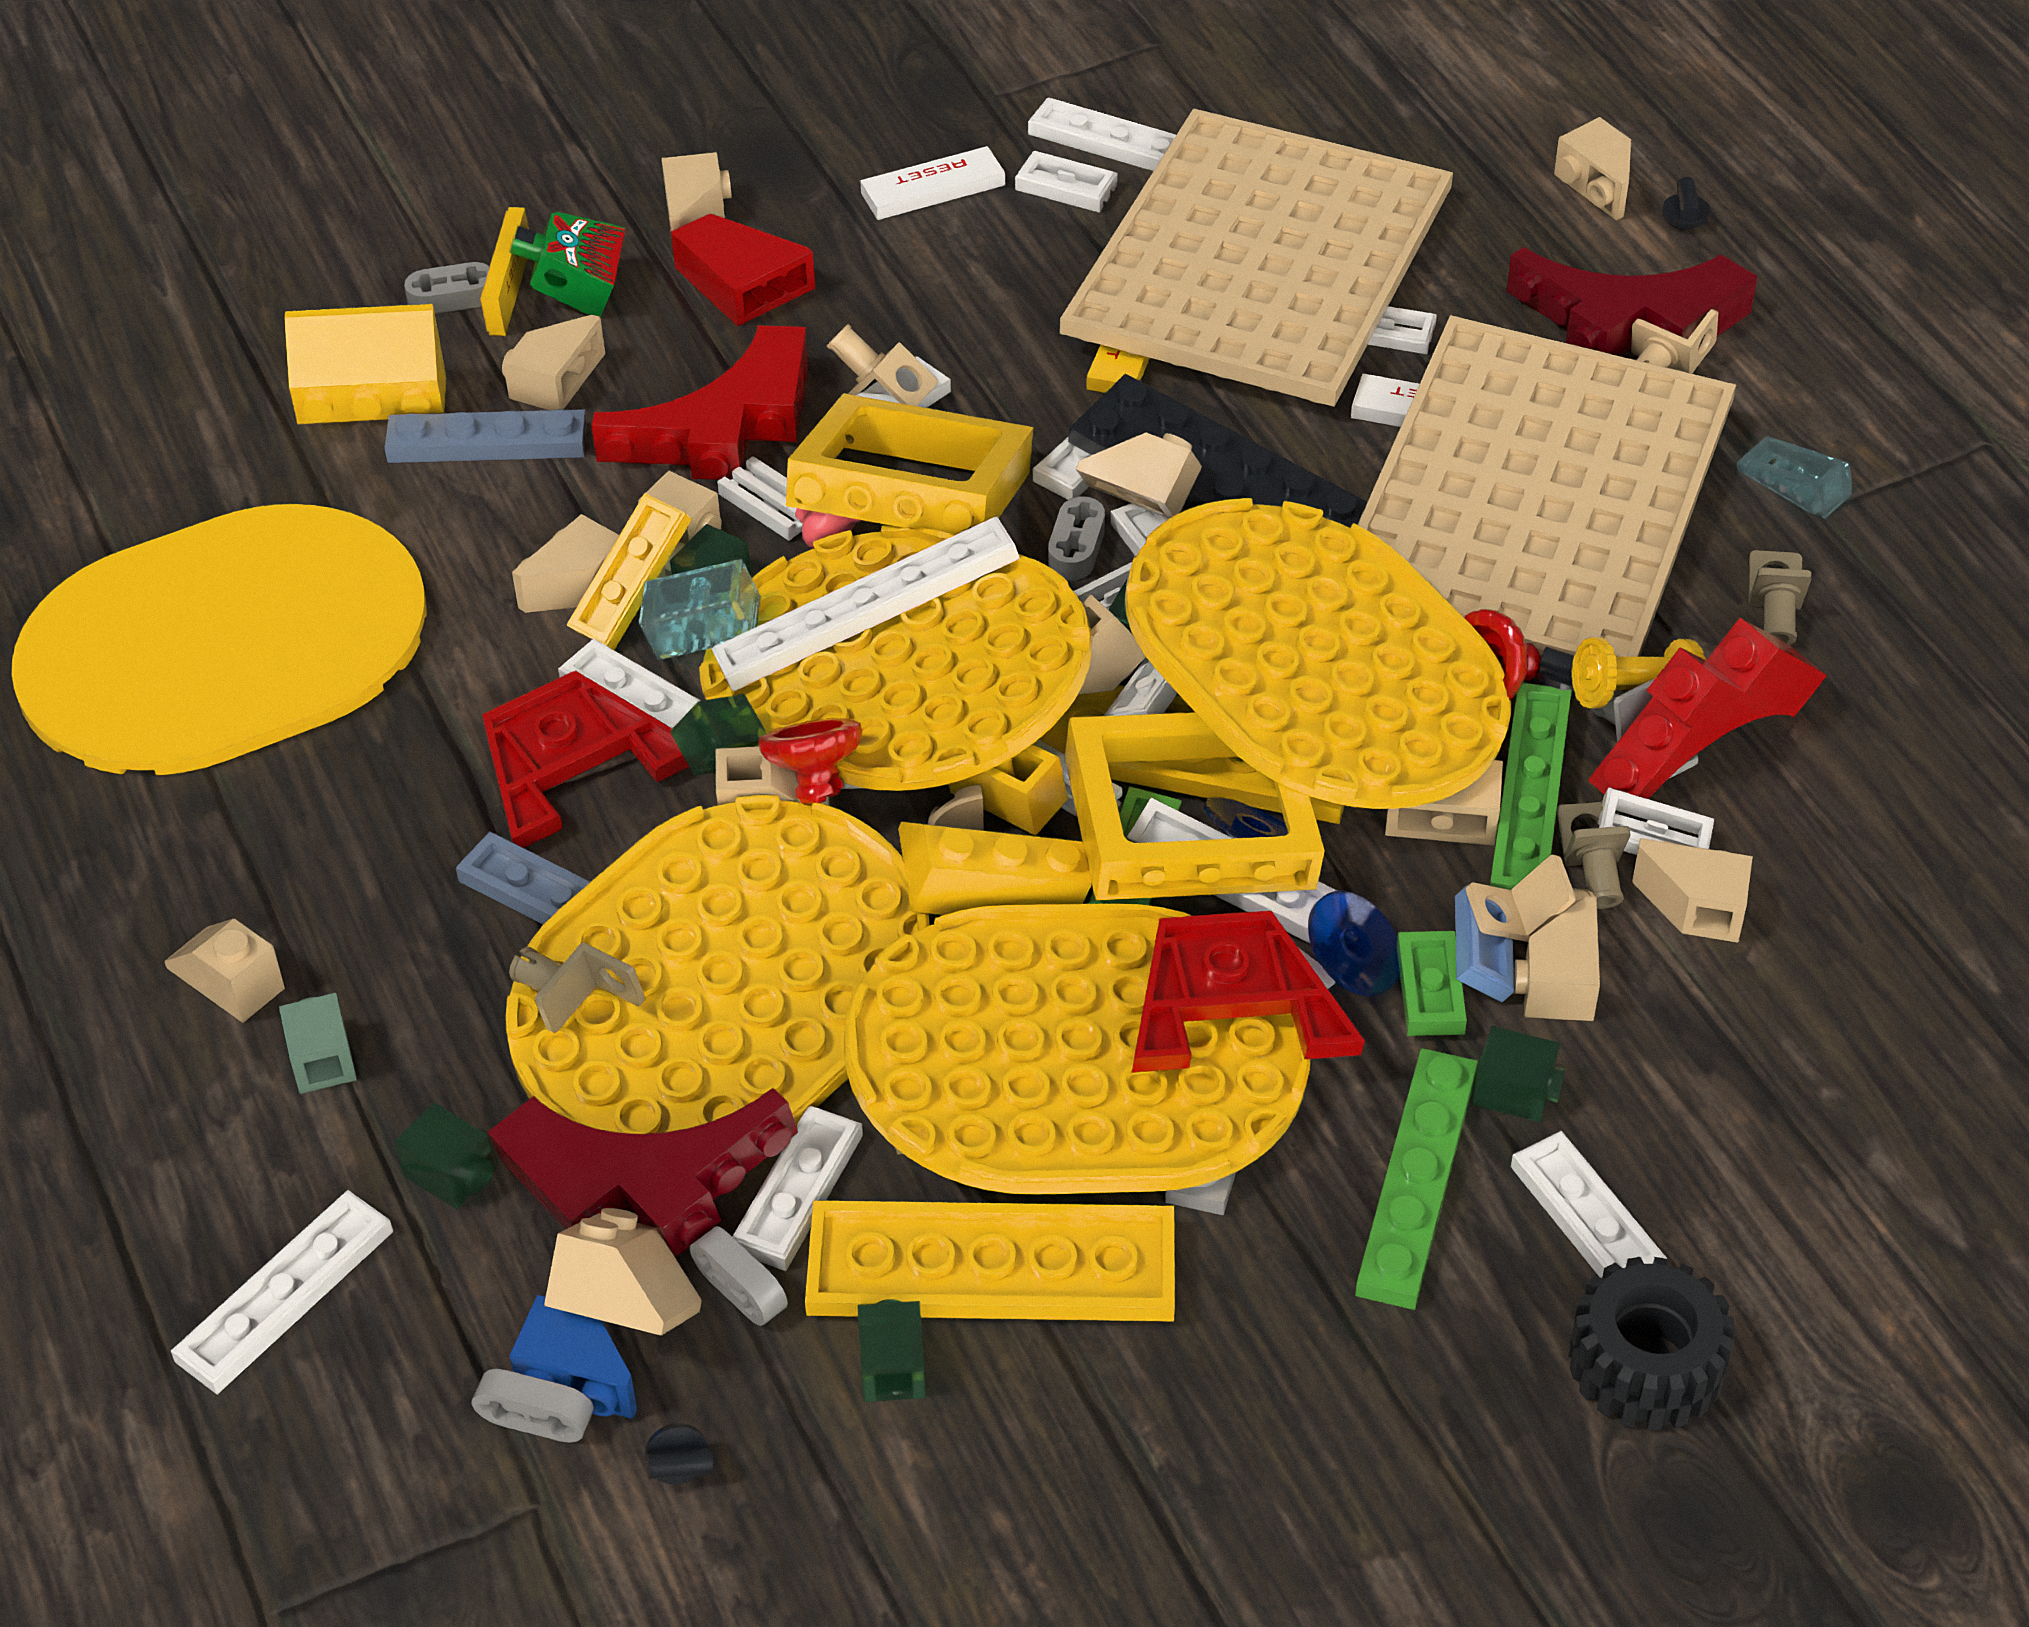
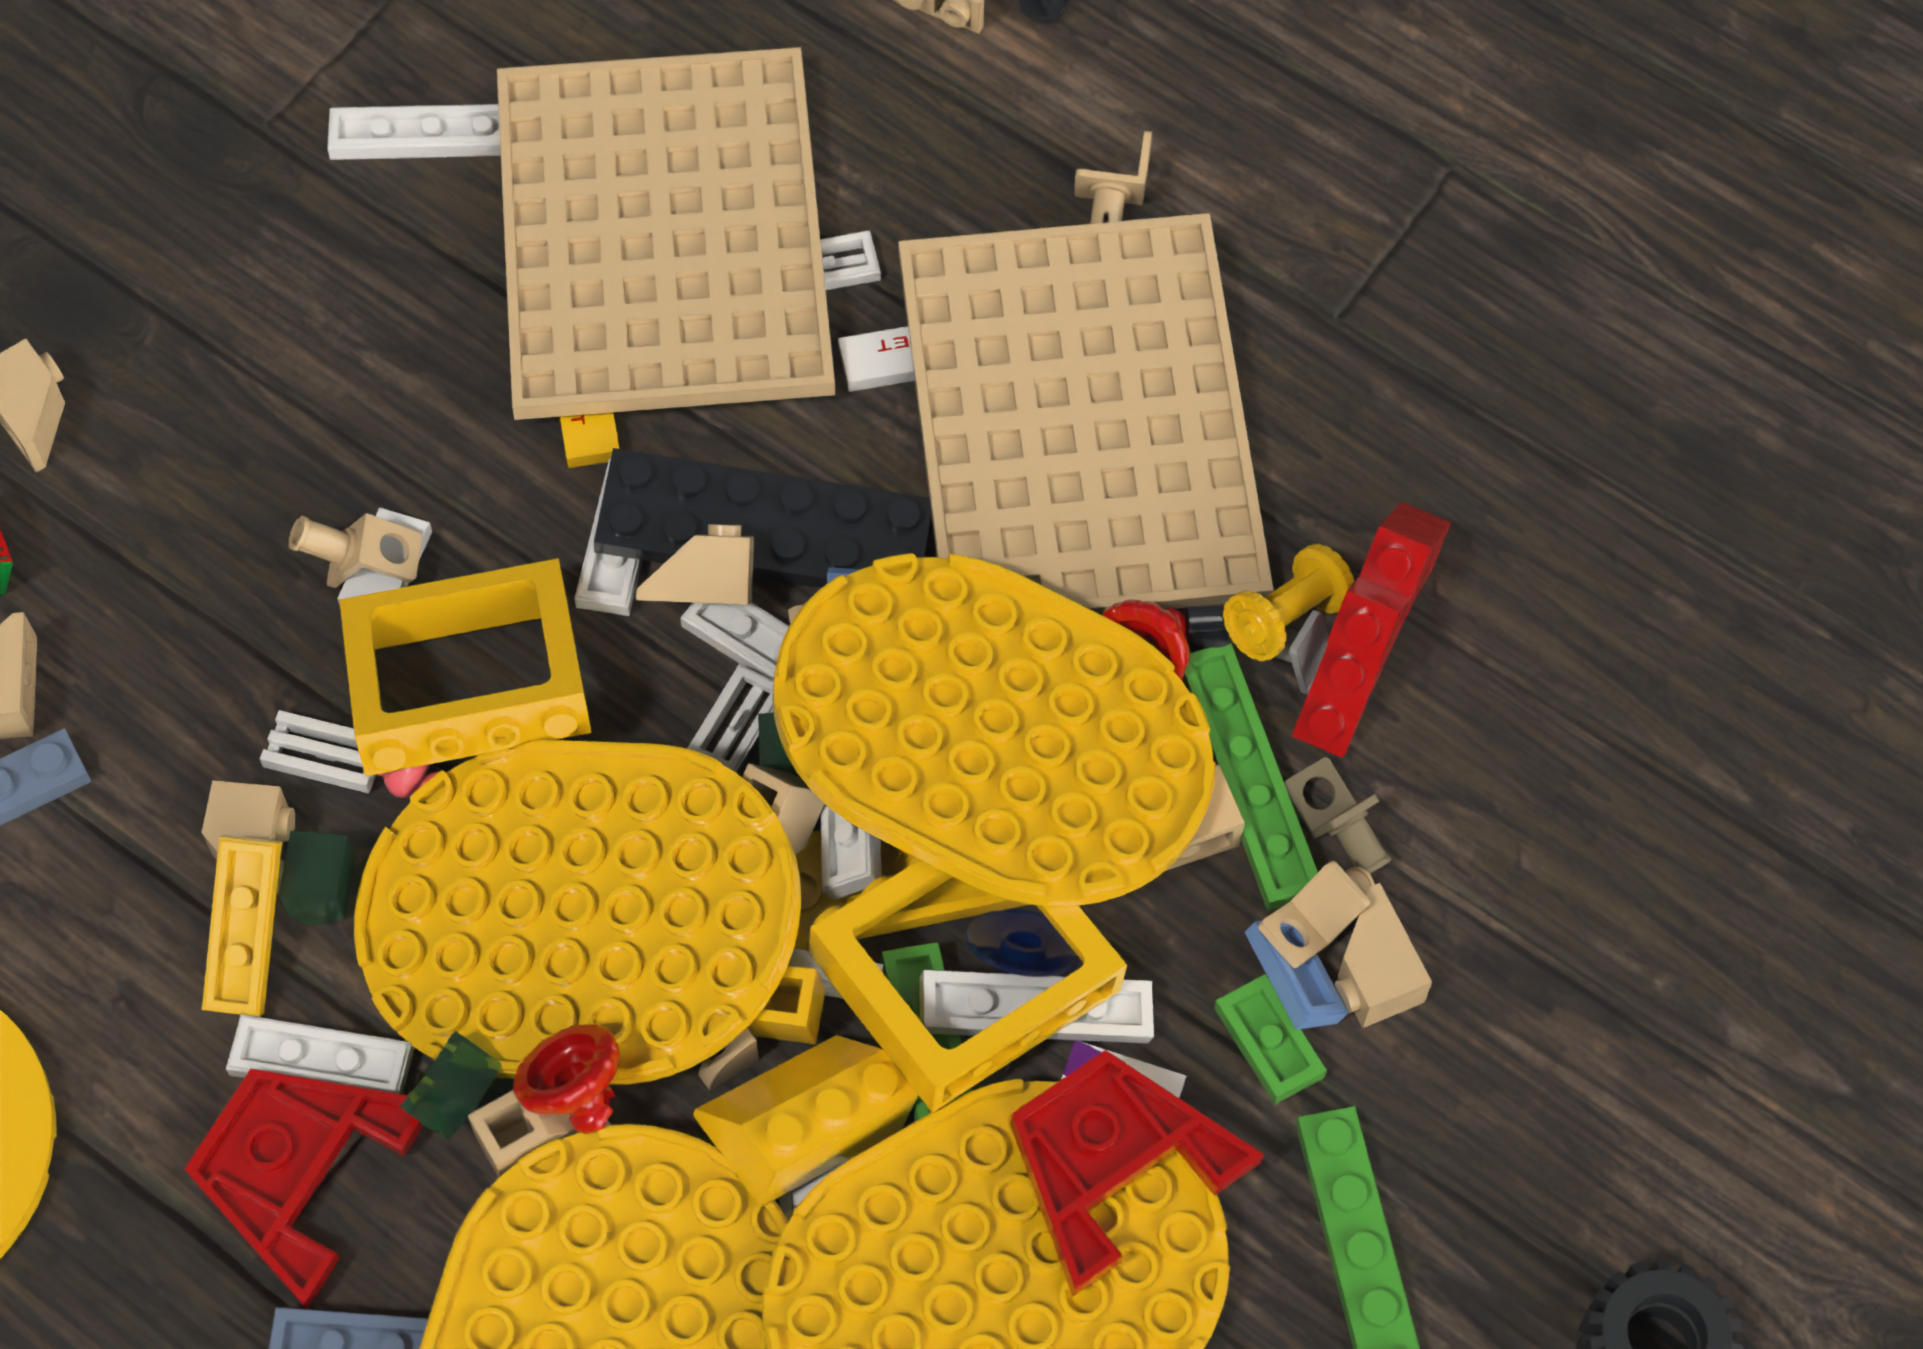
camera: 30 degrees left, 15 degrees up
tan slope [512,514,619,613] -> none
red arch [591,325,809,480] -> none
clear light blue brick [639,559,761,660] -> none
red slope [671,213,815,326] -> none
white tile [711,517,1020,692] -> none
white tile [860,146,1005,220] -> none
white tile [1015,151,1117,213] -> none
light grey beam [1048,497,1105,581] -> none
clear blue dish [1308,891,1400,996] -> none
clear green brick [1473,1026,1567,1123] -> none
dark red arch [1506,247,1758,356] -> none
white tile [1511,1131,1667,1278] -> none
white tile [1598,788,1714,855] -> none
tan slope [1632,838,1753,943] -> none
clear light blue slope [1737,436,1852,518] -> none
dark tan bracket [1749,550,1811,645] -> none

